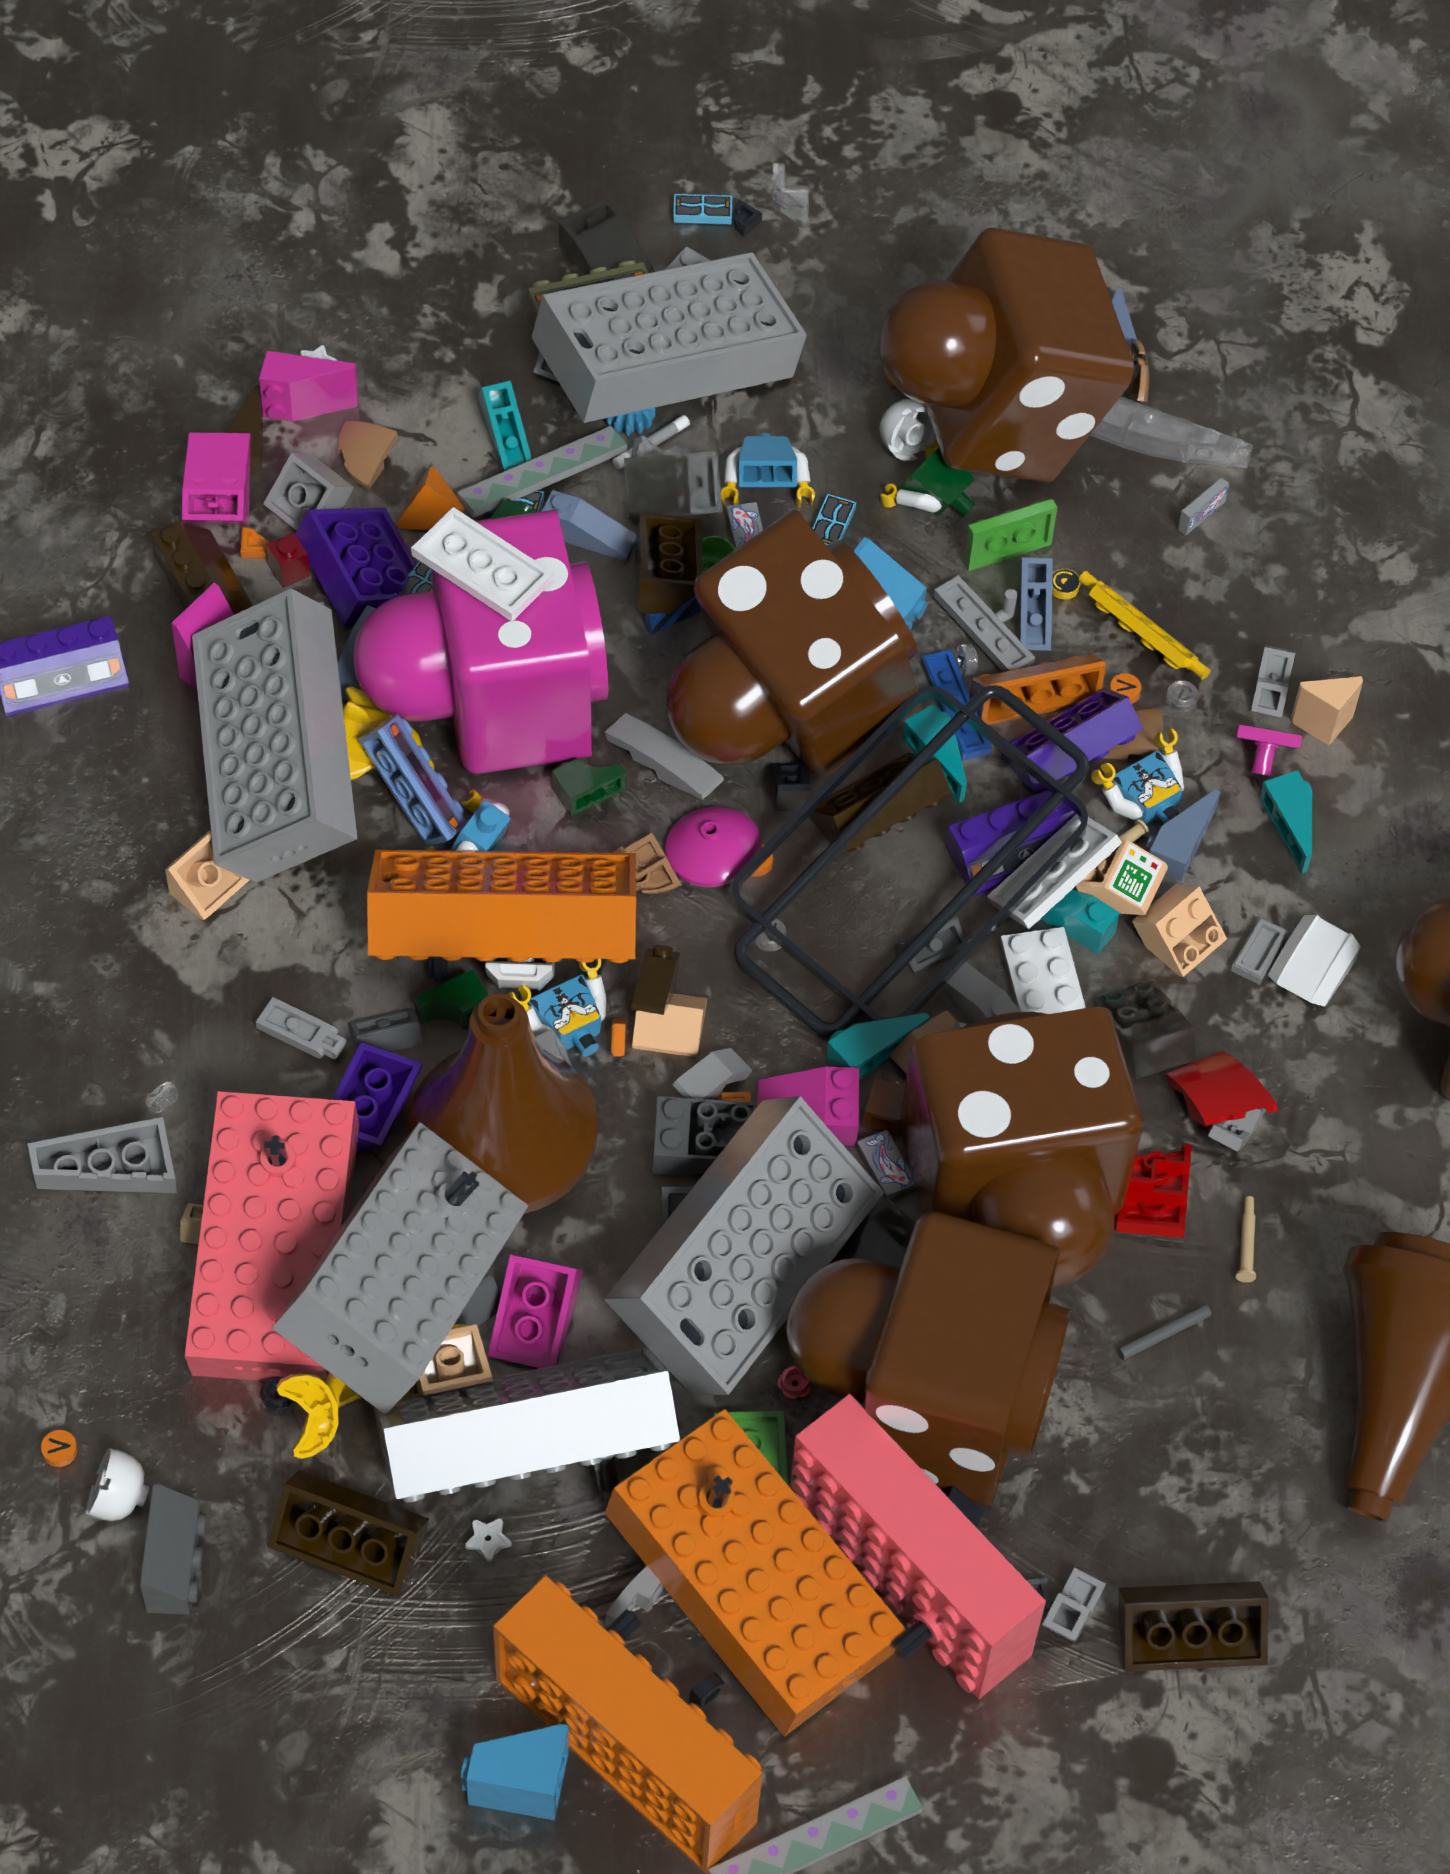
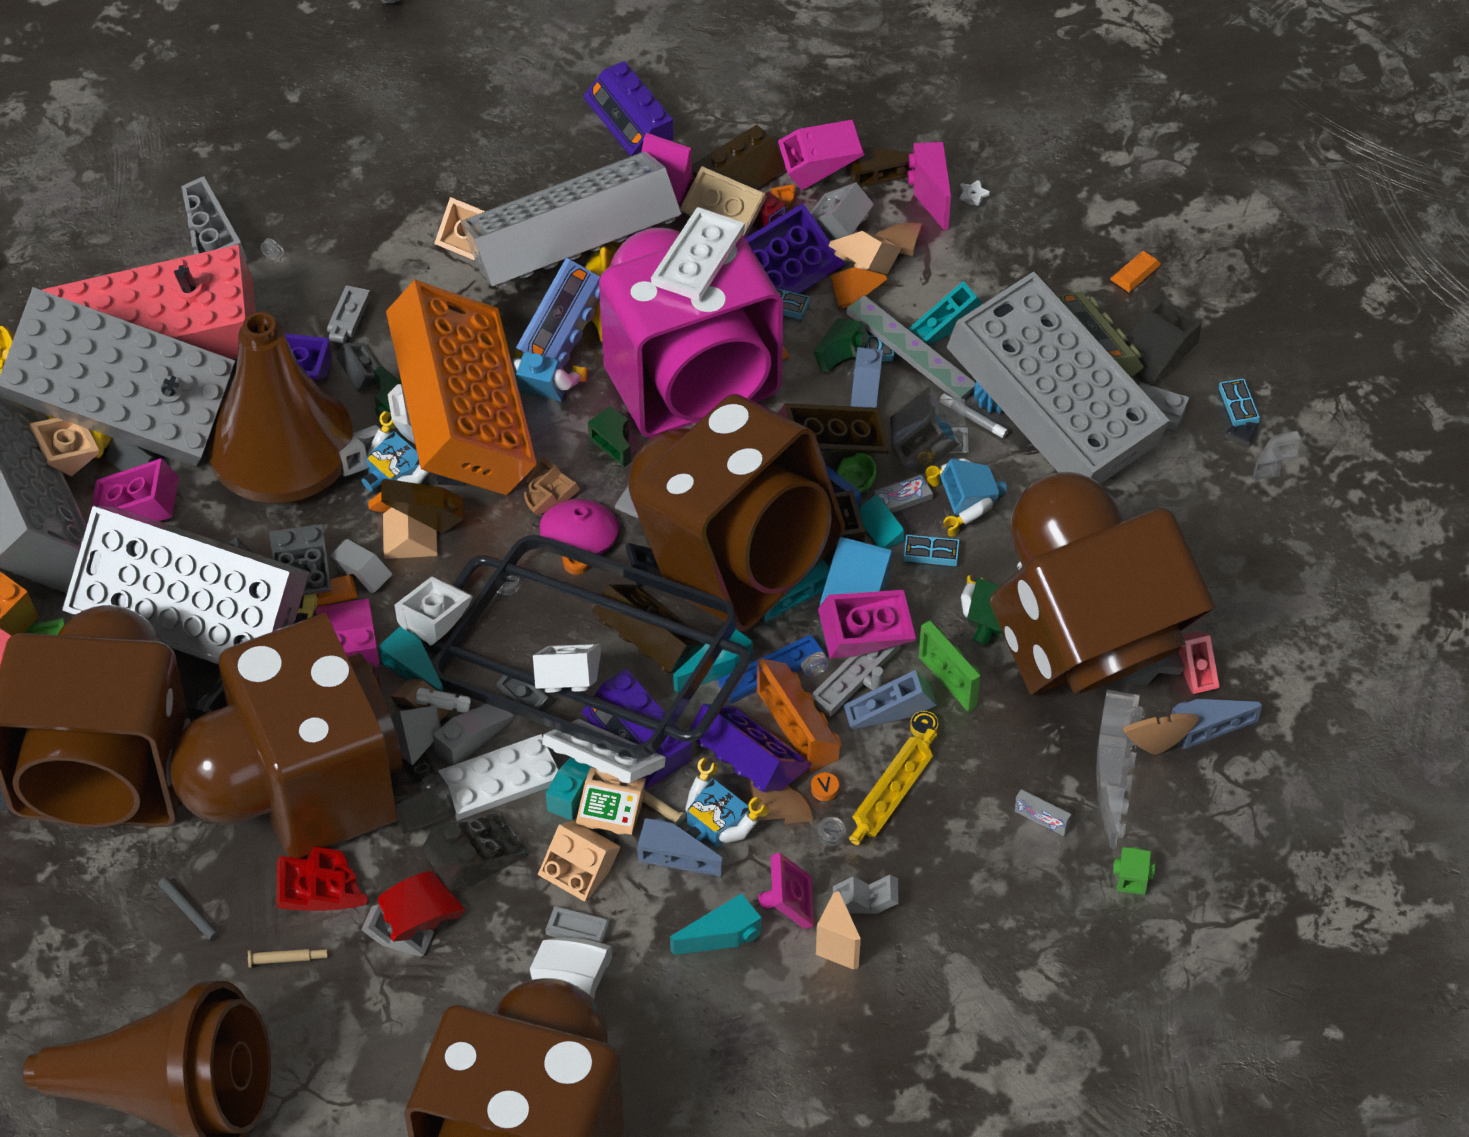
camera: 80 degrees right, 5 degrees down
none -> white slope [395,577,473,646]
none -> white axle [416,688,471,713]
none -> white slope [533,644,601,692]
none -> tan tile [680,166,767,238]
none -> dark pink slope [818,590,916,658]
none -> light nougat slope [828,231,902,275]
none -> orange tile [1110,251,1161,293]
none -> bright green brick [1113,847,1155,895]

